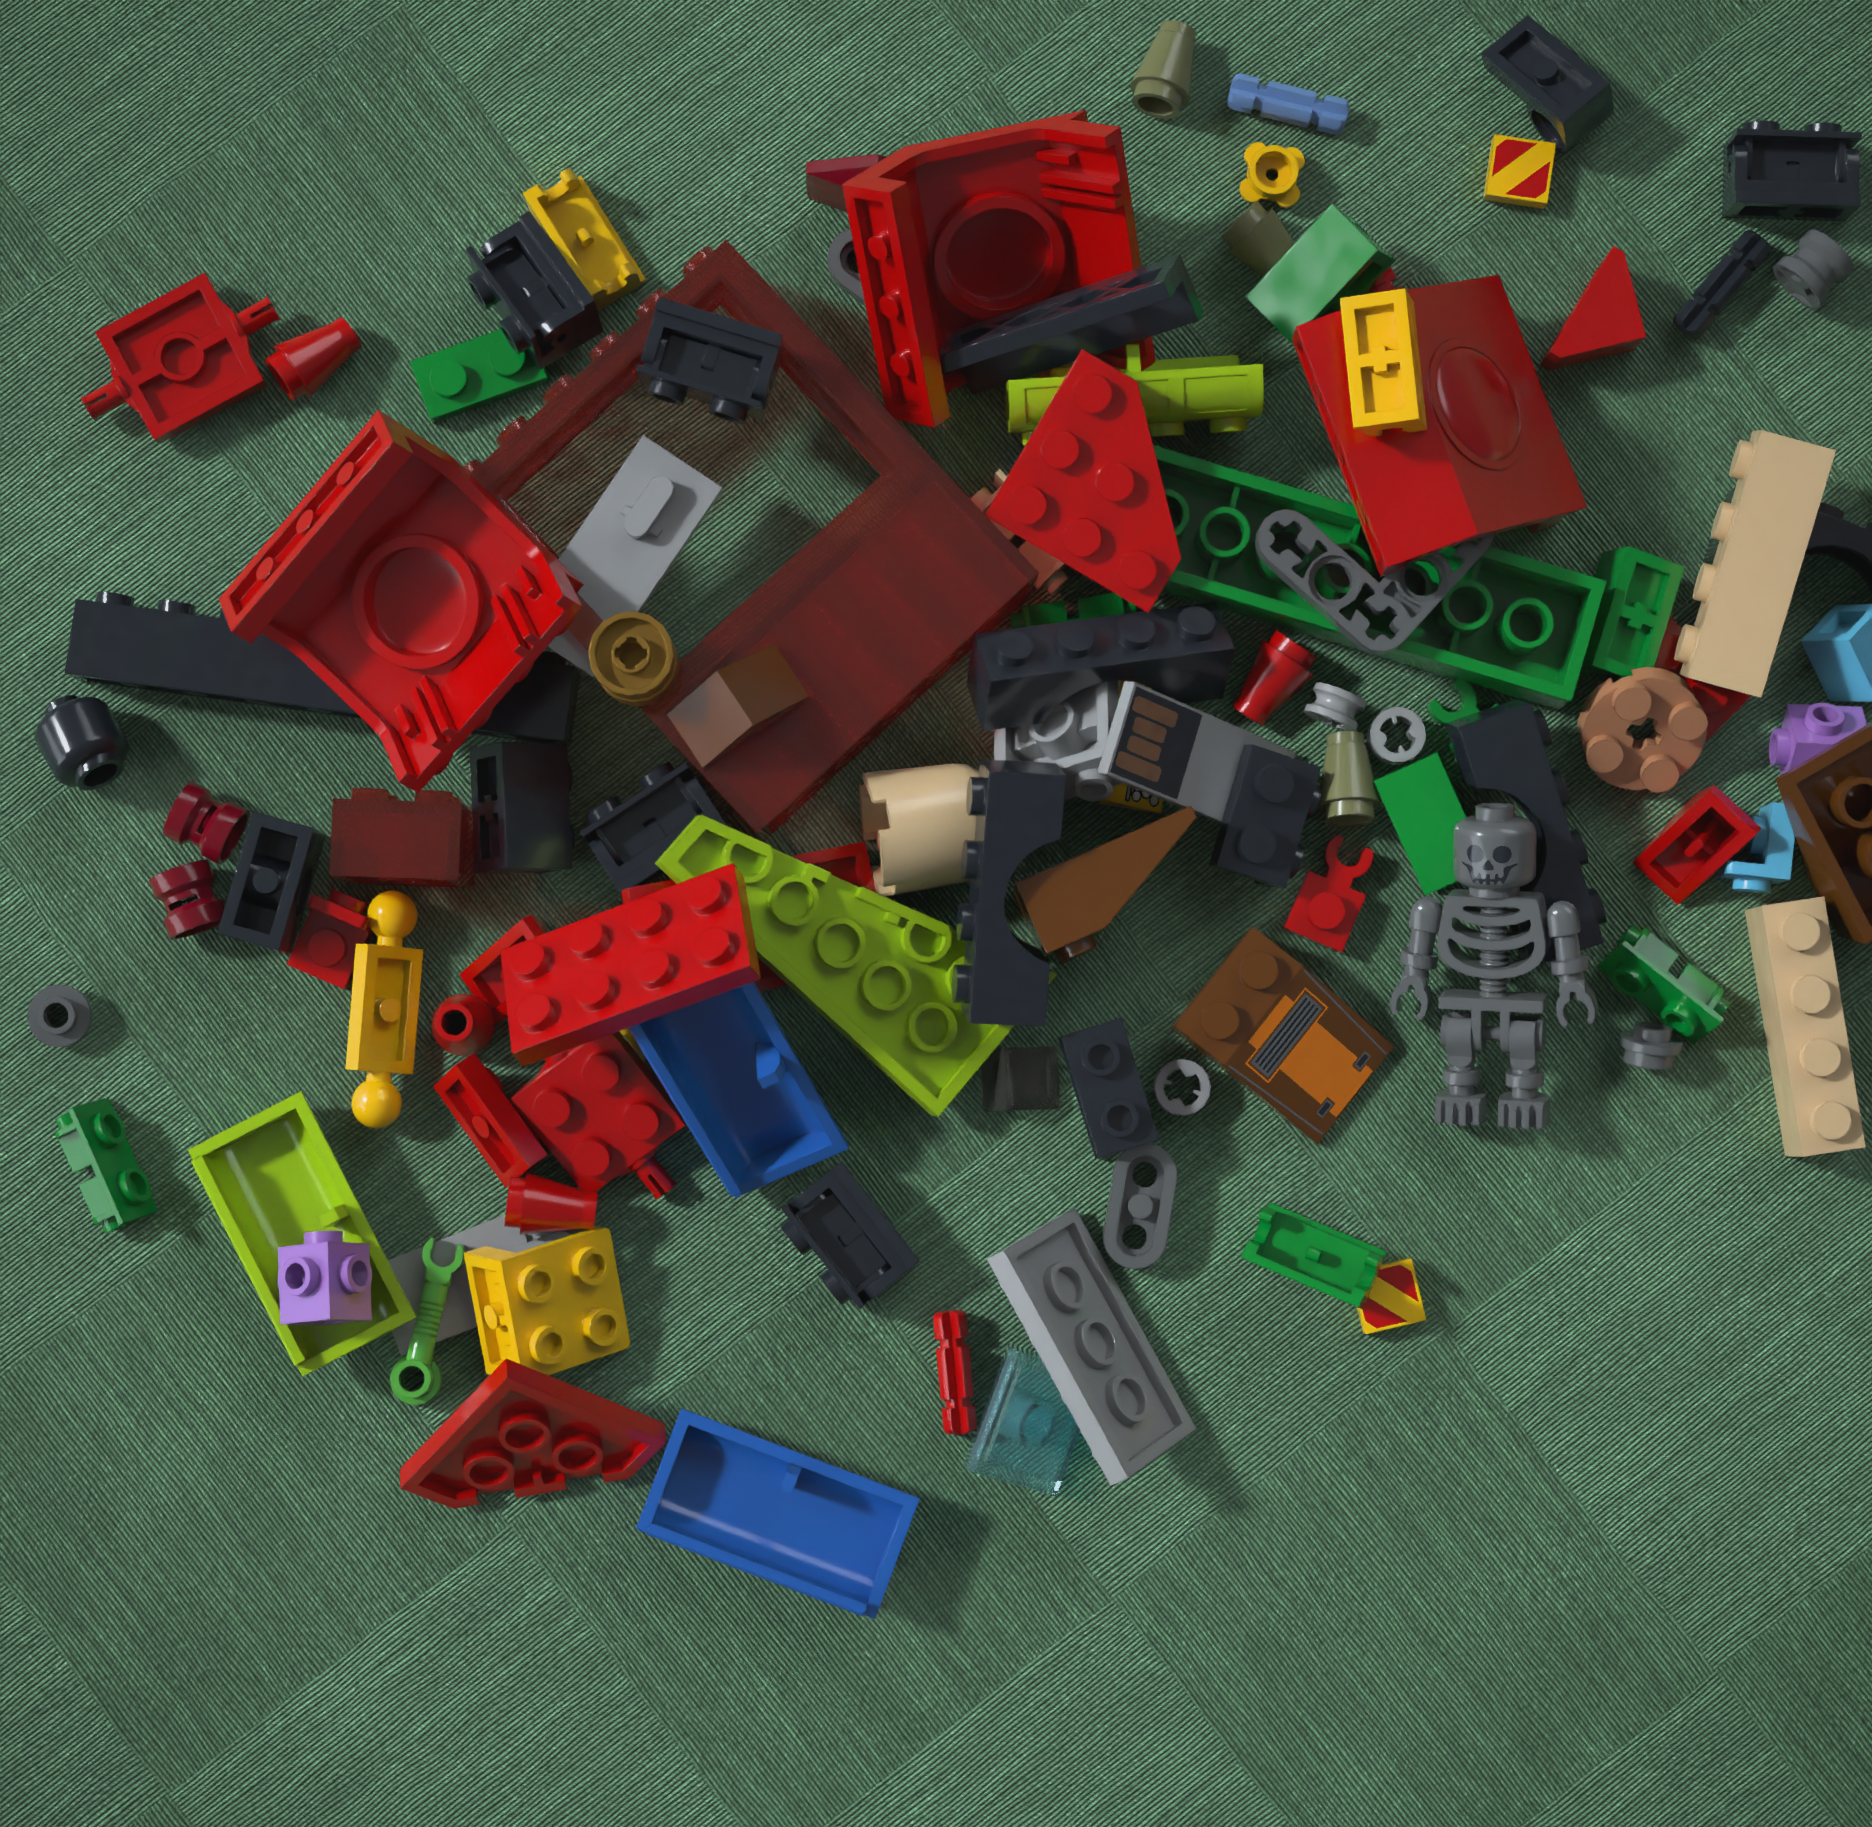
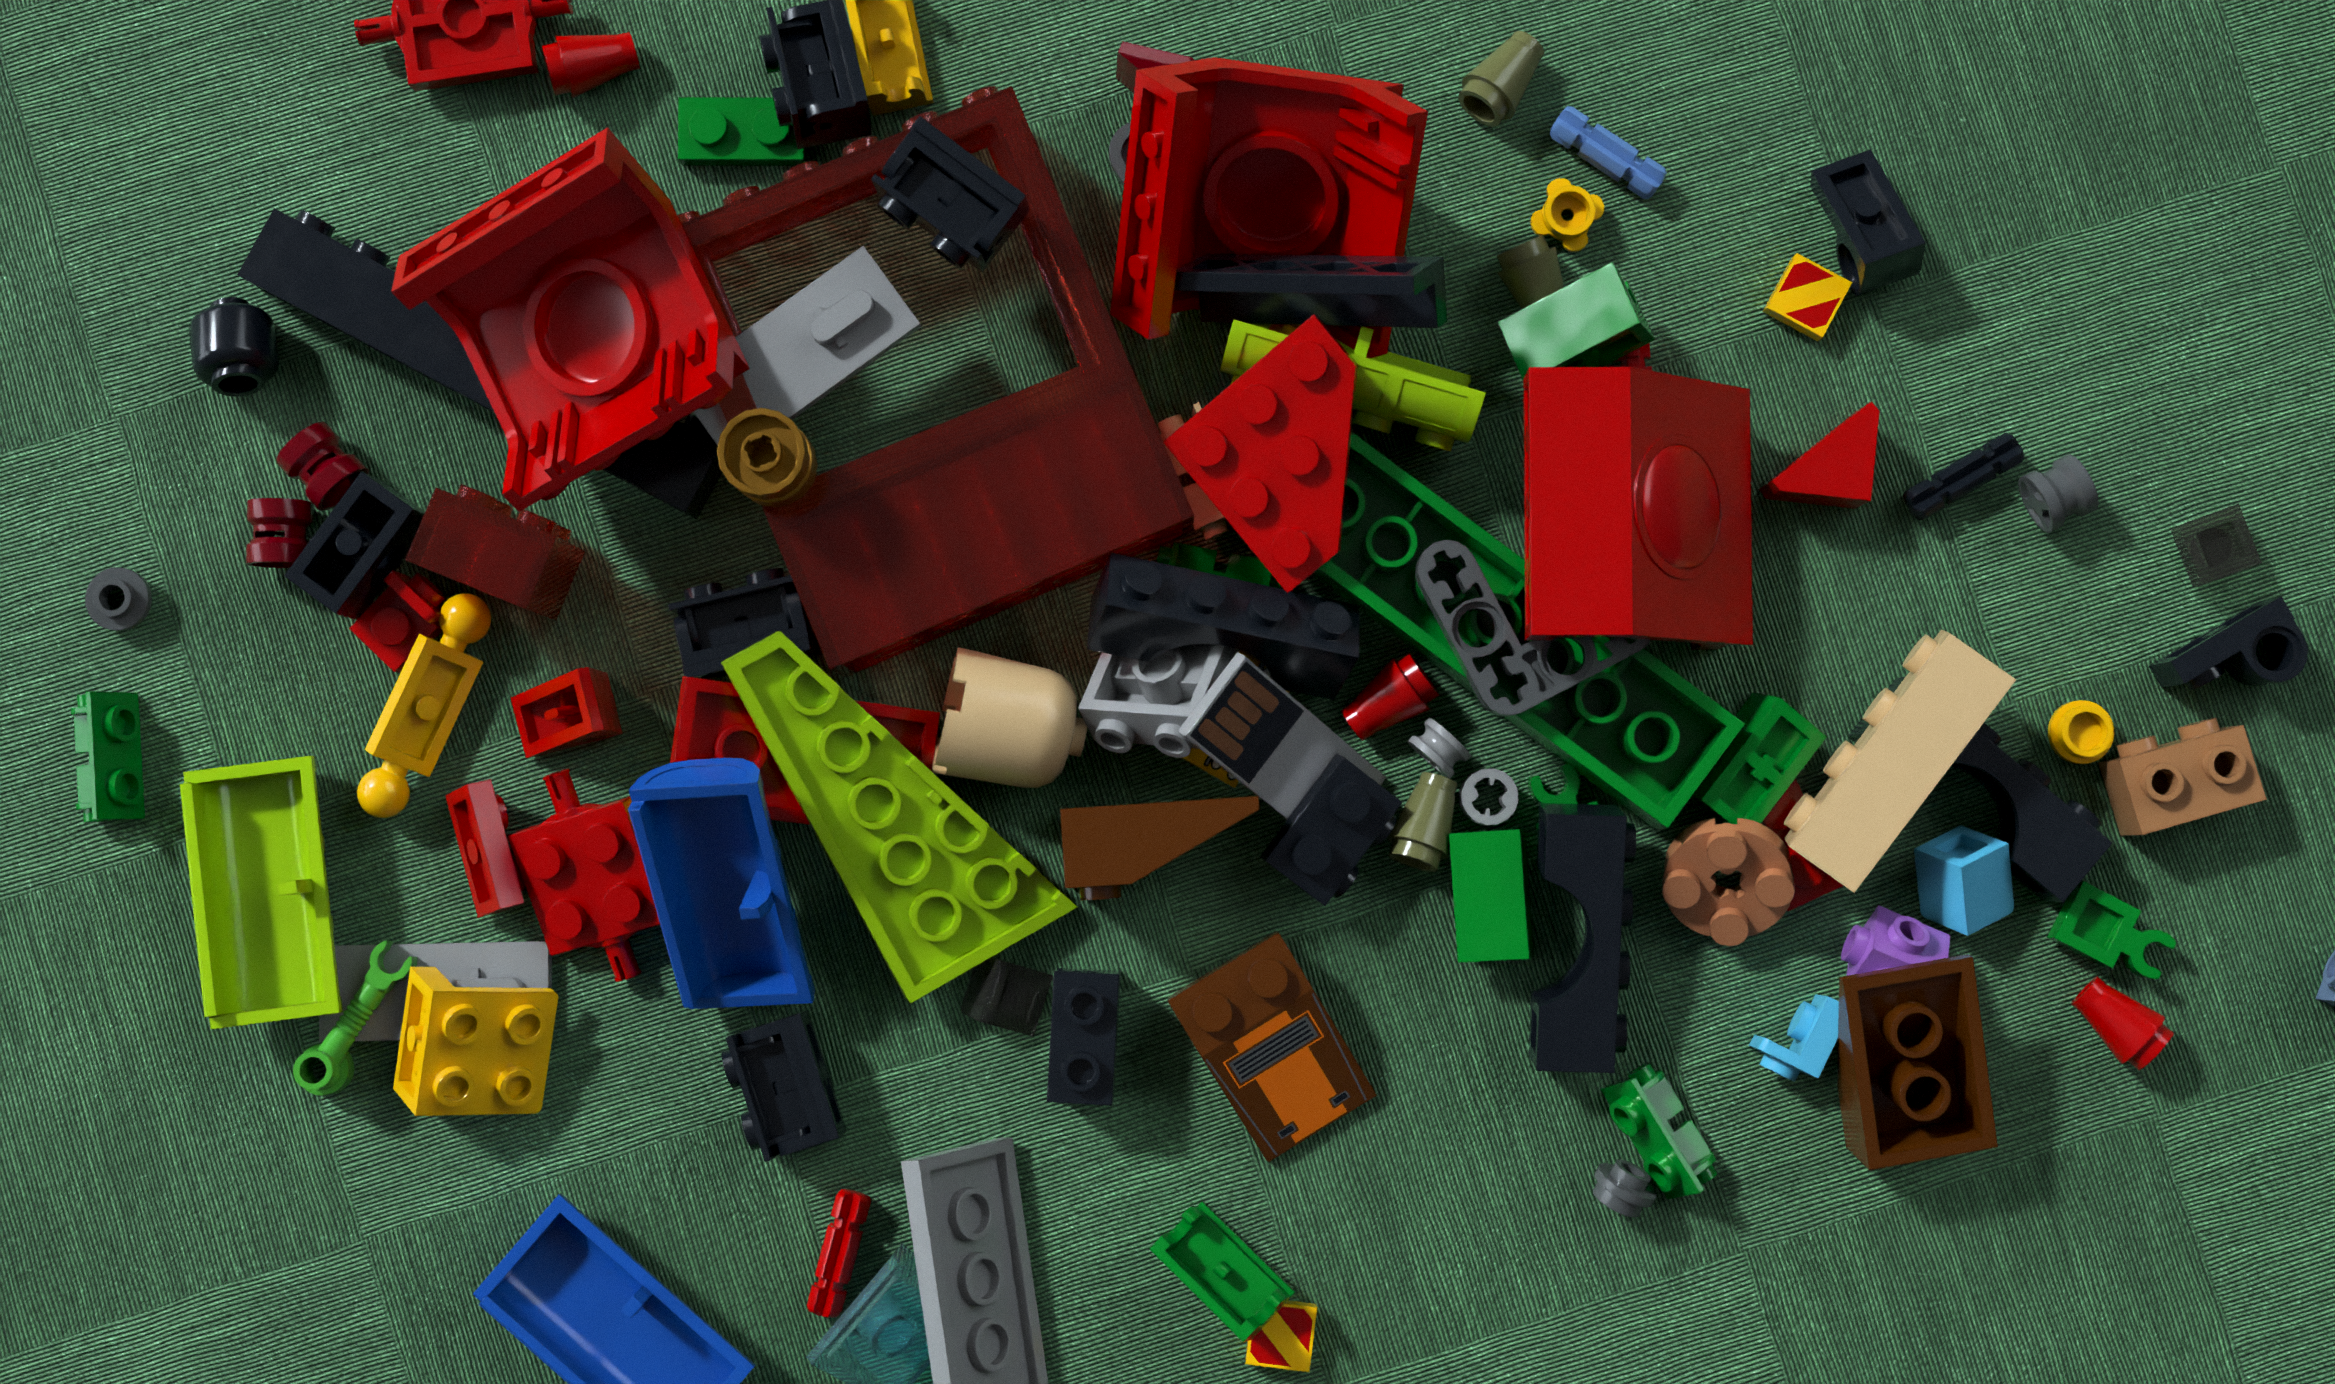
camera: 30 degrees right, 0 degrees up
medium lavender brick [277,1231,372,1326] -> none
red plate [400,1358,666,1509] -> none
red cone [432,994,494,1056] -> none
black hinge [470,741,575,874] -> none
red plate [500,863,761,1066] -> none
red cone [504,1172,598,1235] -> none
reddish brown slope [667,643,810,769] -> none
black arch [952,759,1066,1026] -> none
dark grey plate [1103,1143,1177,1269] -> none
light grey bush [1152,1059,1211,1116] -> none
red plate [1282,835,1373,954] -> none
yellow hinge [1340,288,1427,436] -> none
dark grey piece [1390,803,1598,1129] -> none
red slope [1632,785,1761,905] -> none
black hinge [1722,120,1862,222] -> none
tan brick [1745,896,1866,1157] -> none

